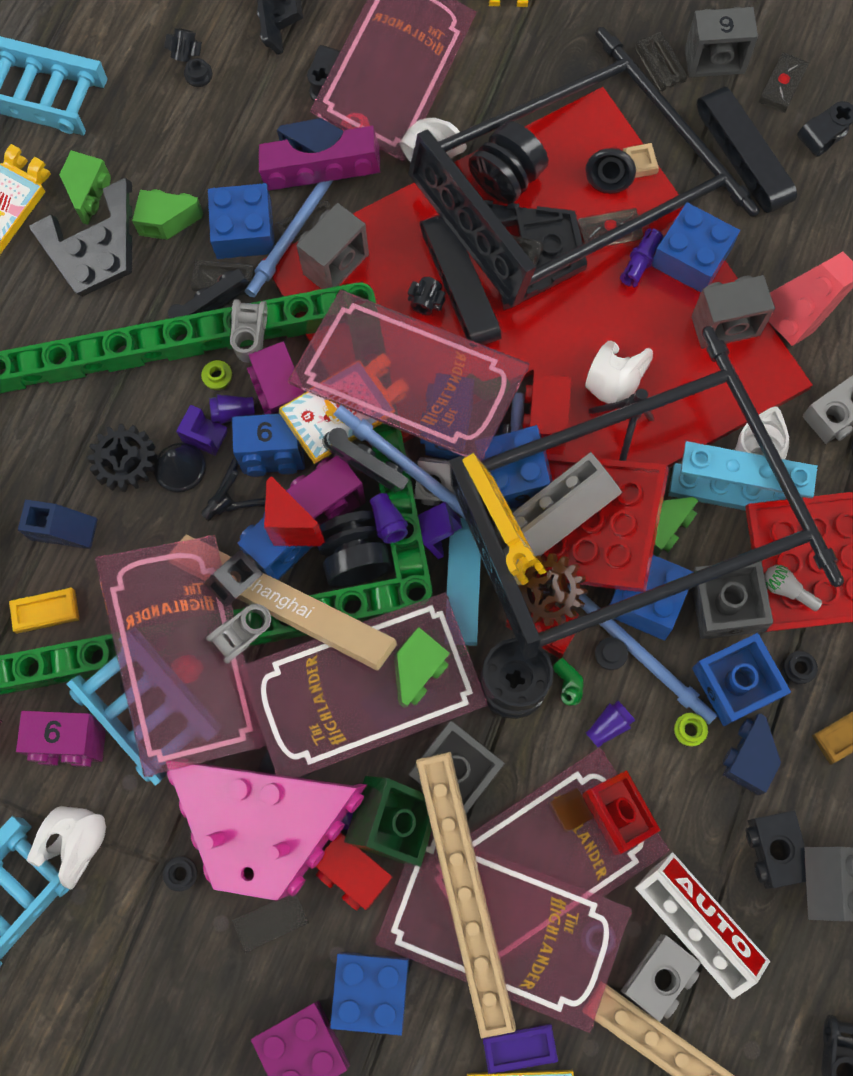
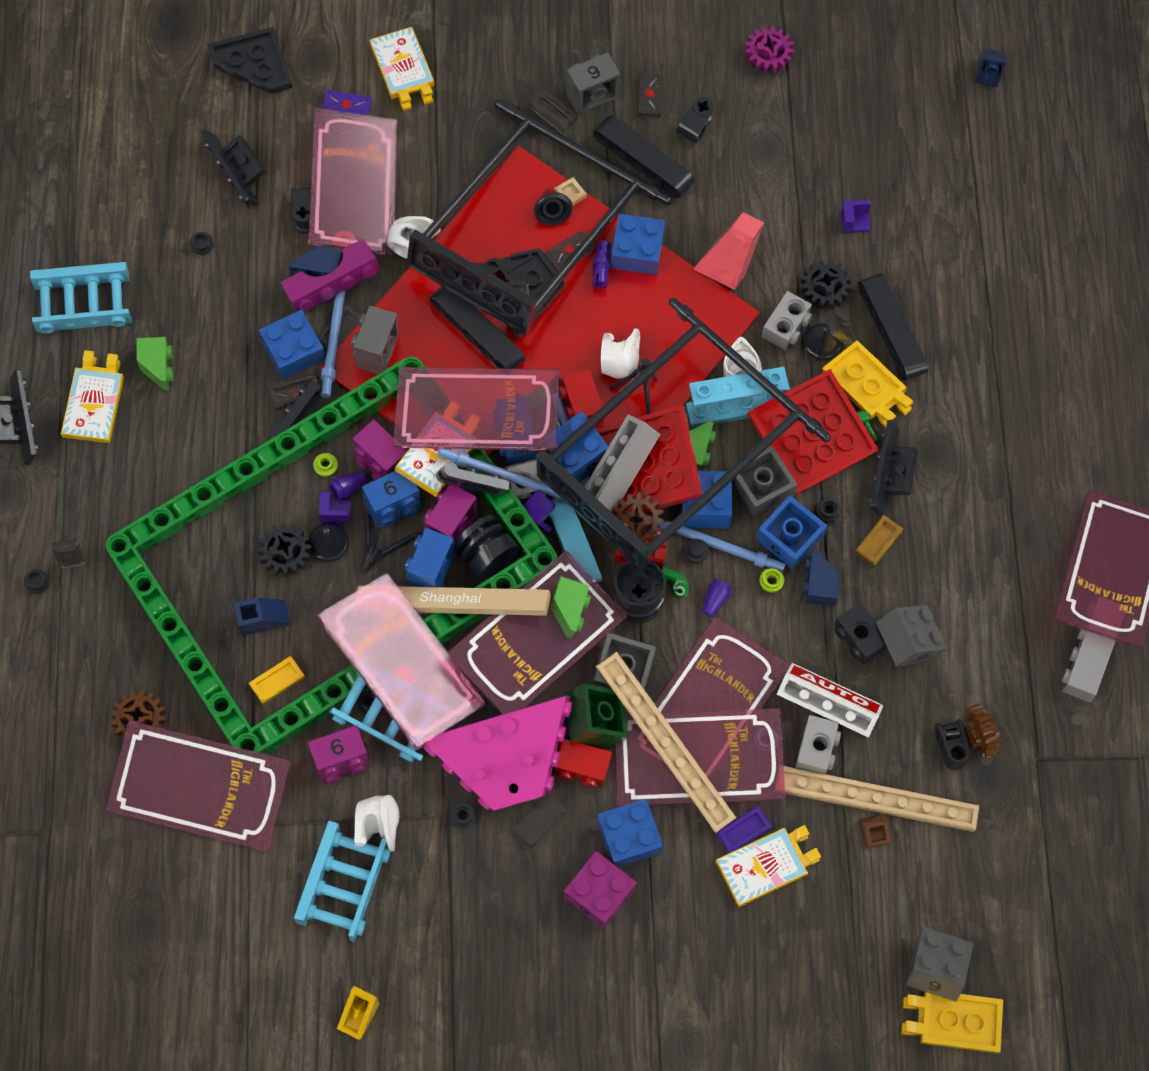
camera: 30 degrees left, 5 degrees down
wing [29,178,132,297] -> none
bright green slope [132,189,203,240] -> none
black gear [164,27,202,62] -> none
black brick [204,549,263,607] -> none
light grey piece [205,604,271,664] -> none
light grey piece [230,299,267,363] -> none
red slope [264,476,325,546] -> none
dark purple cone [370,493,408,544] -> none
black gear [407,277,446,315] -> none
yellow tile [462,453,547,585] -> none
black wheel [468,121,549,204] -> none
reddish brown slope [548,787,594,833] -> none
red slope [581,770,661,856] -> none
dark grey brick [691,275,775,349] -> none
light grey piece [764,565,822,611] -> none

